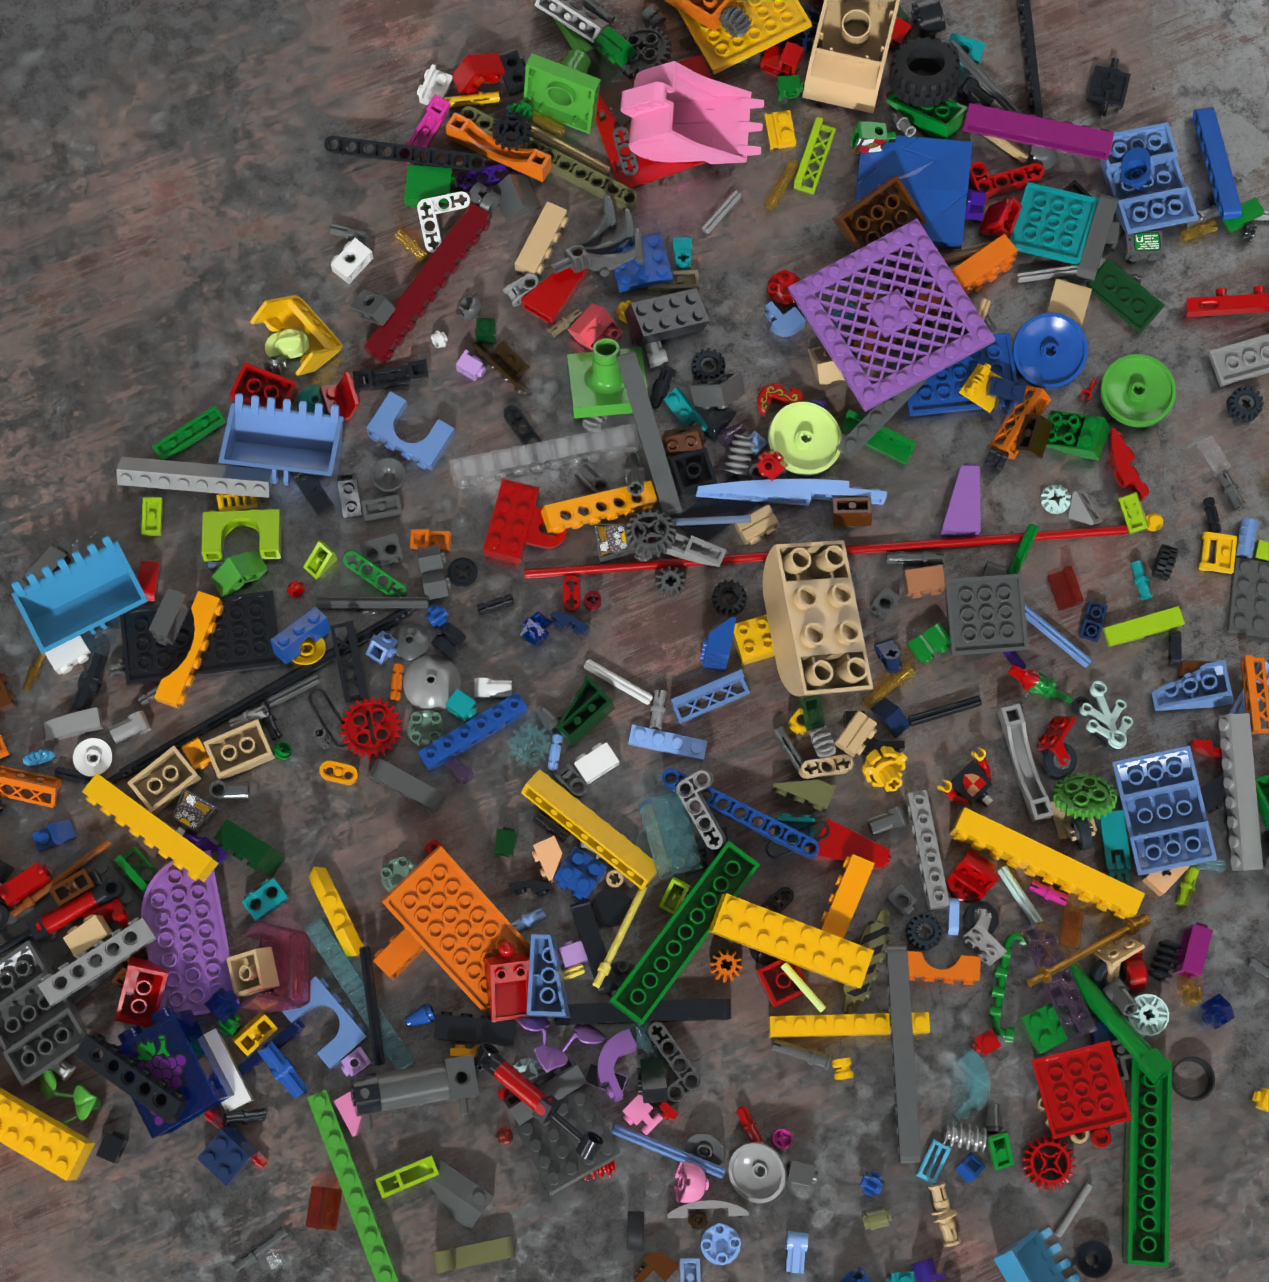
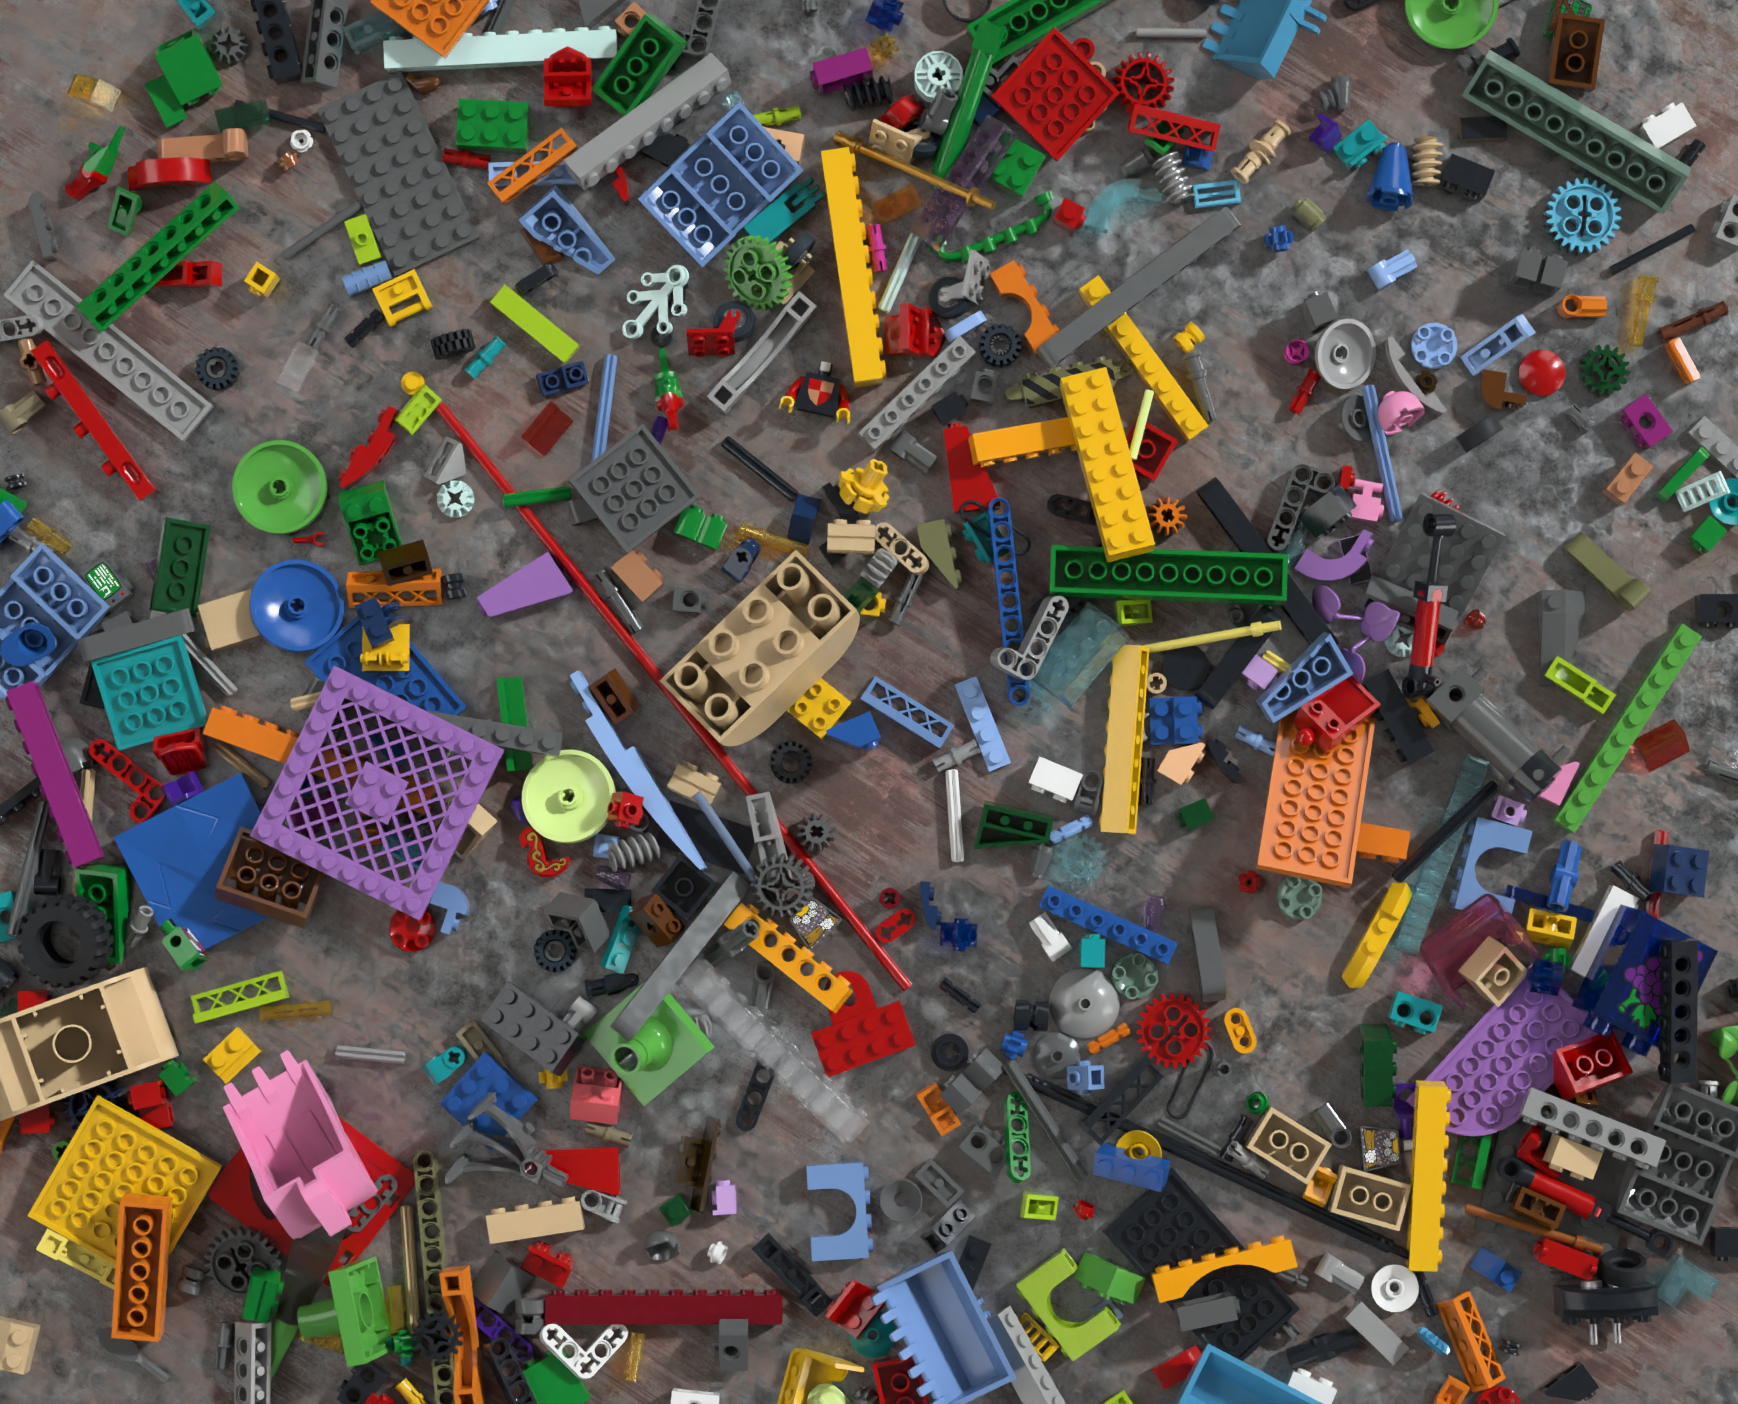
camera: 120 degrees left, 10 degrees up
blue cone [405,1004,436,1028] -> none
dark grey gear [719,5,751,38] -> none
none -> red bracket [520,1240,576,1289]
none -> black brick [931,391,969,428]
none -> red fence [1125,103,1221,152]

